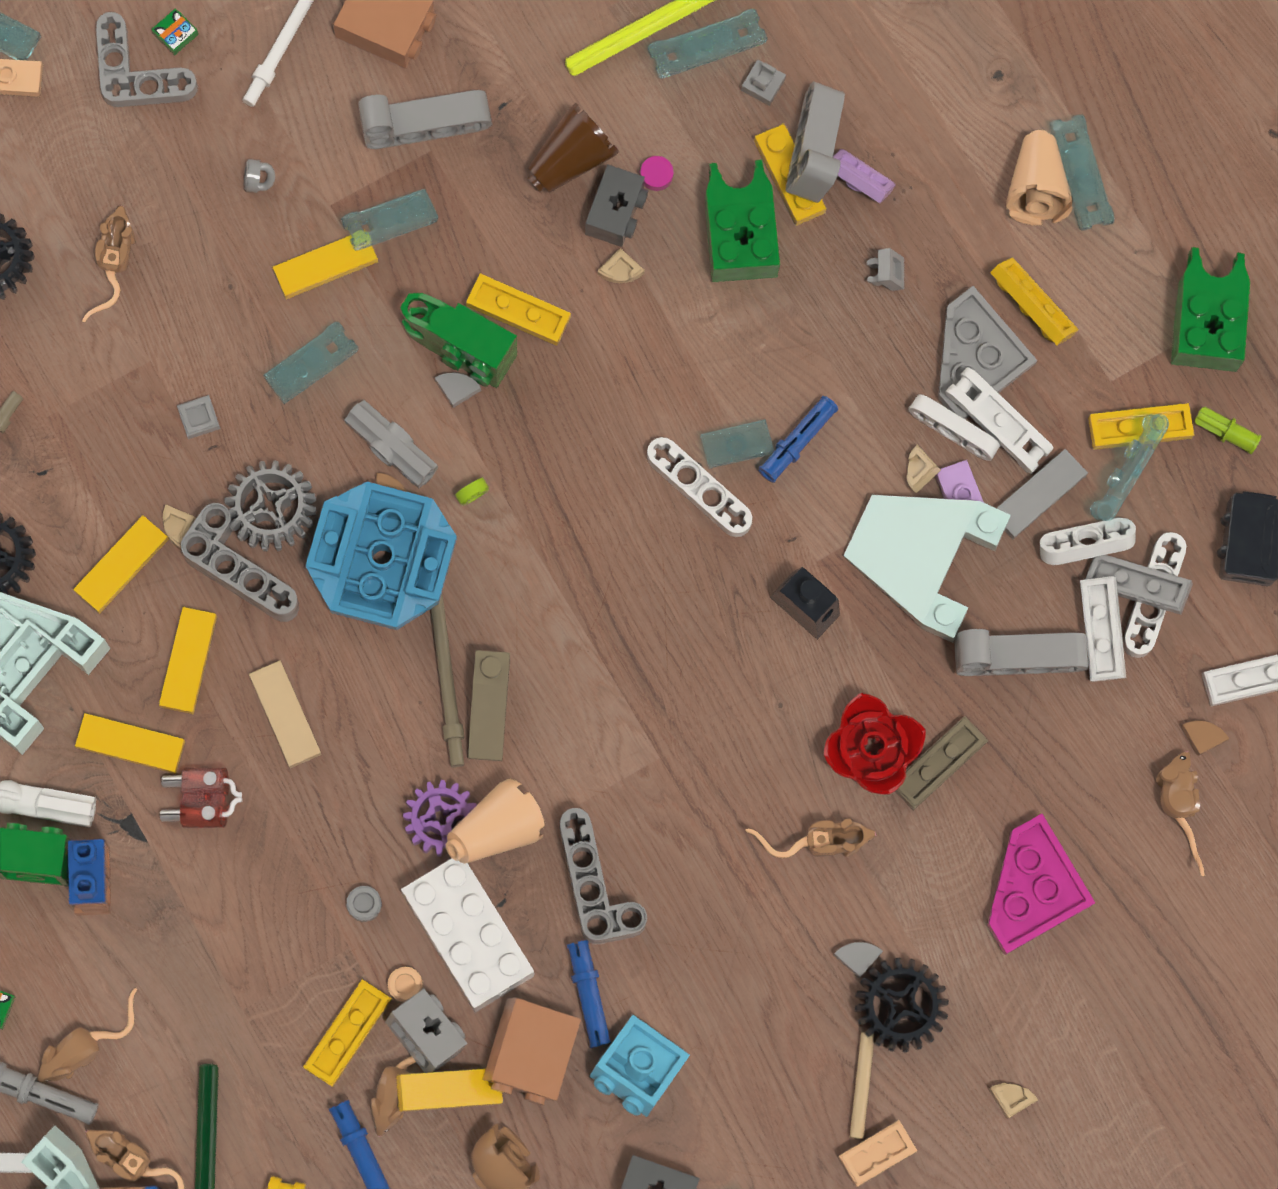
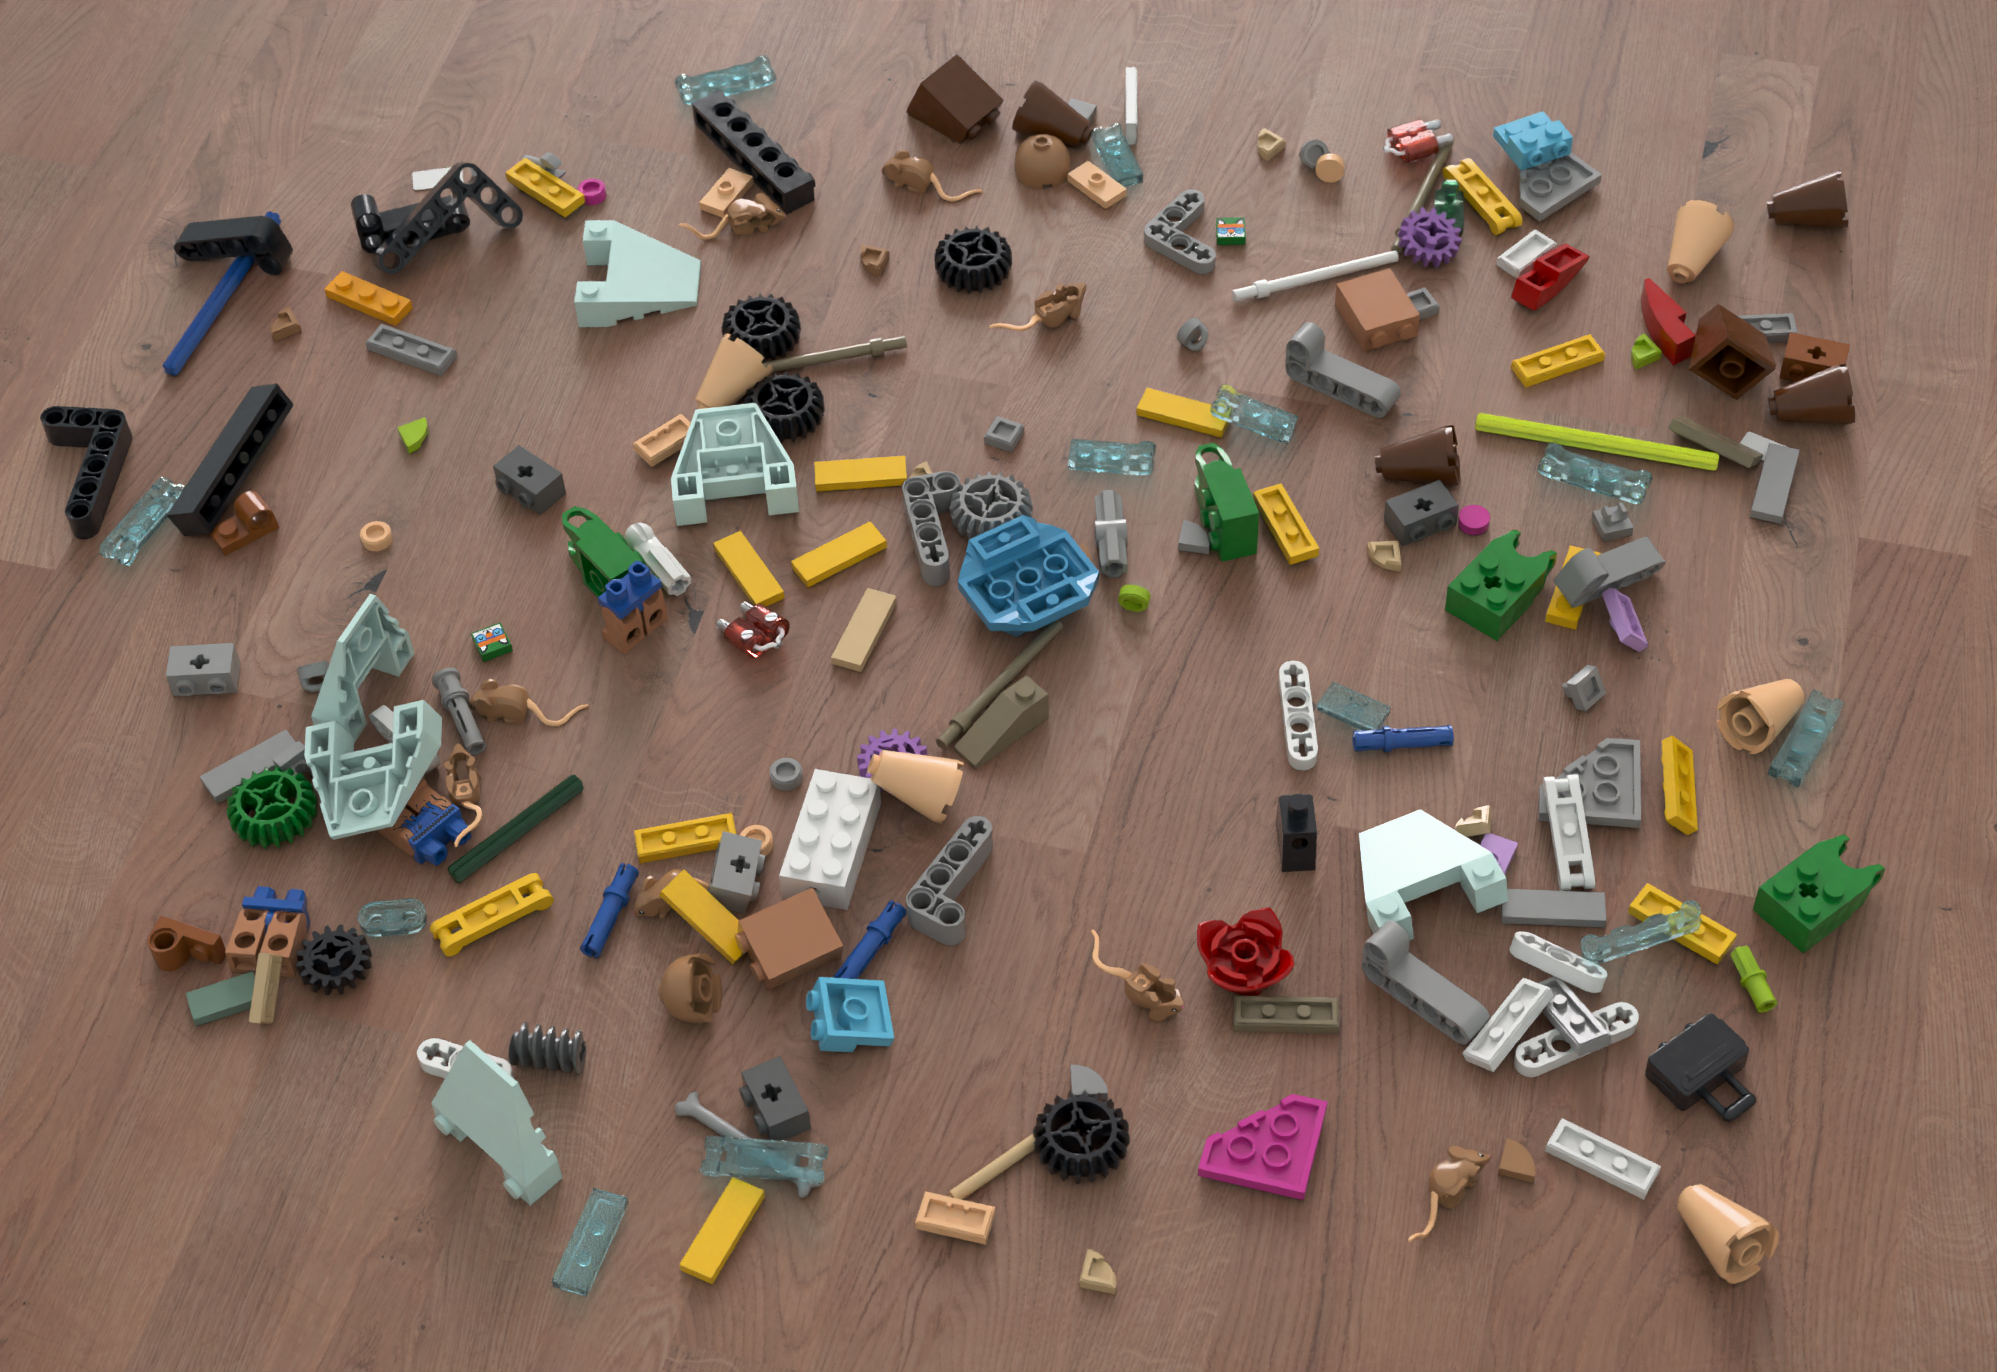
camera: 55 degrees right, 25 degrees down
white beam [909,394,1000,461] -> none

